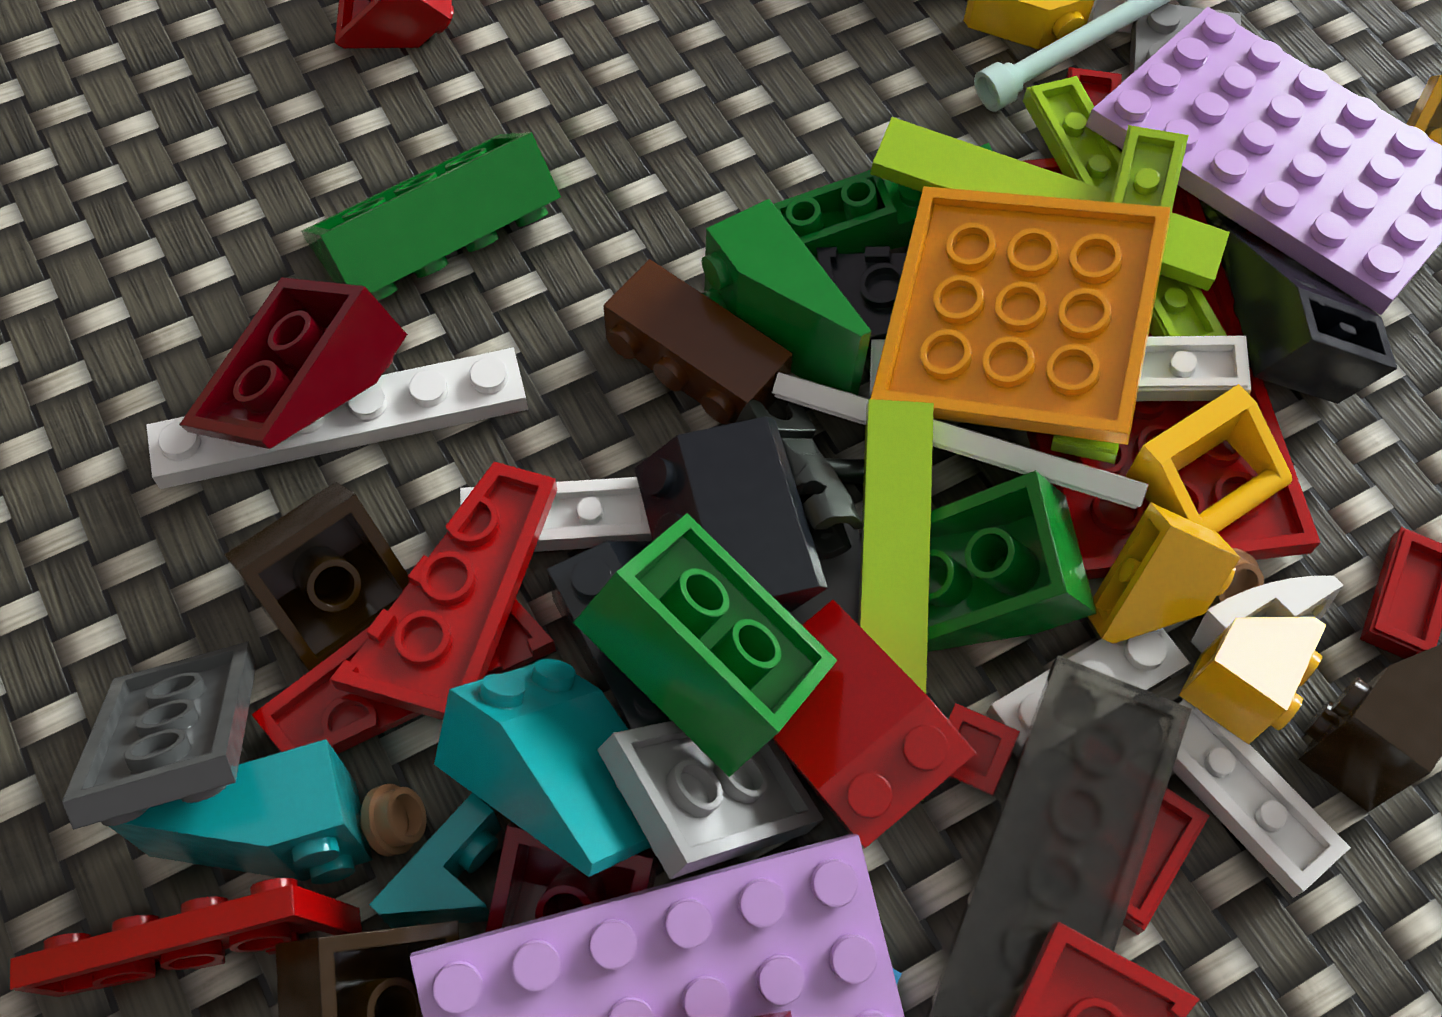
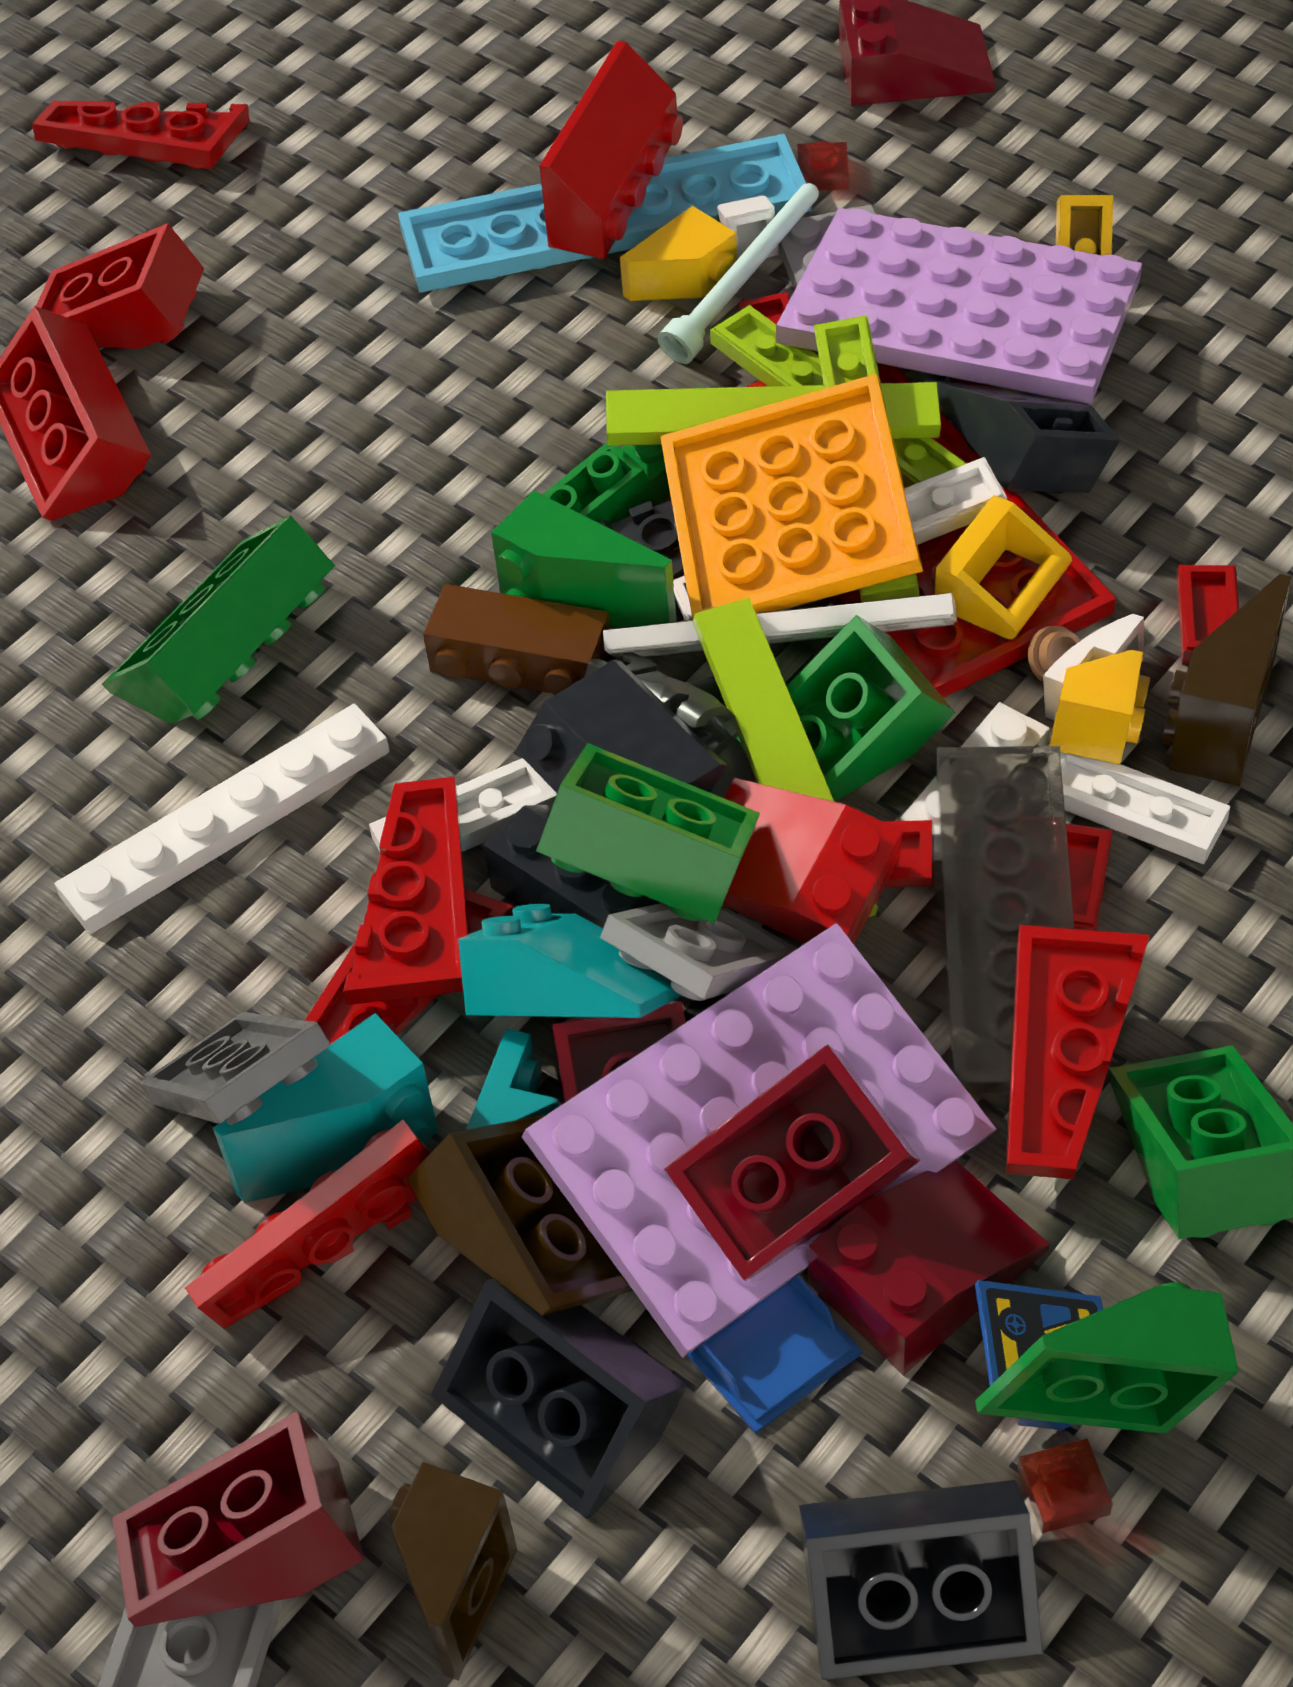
camera: 15 degrees left, 10 degrees down
dark red slope [179,277,408,449] -> none
dark brown slope [224,482,410,671] -> none
medium nougat plate [360,784,426,857] -> none
yellow slope [1088,502,1241,644] -> none

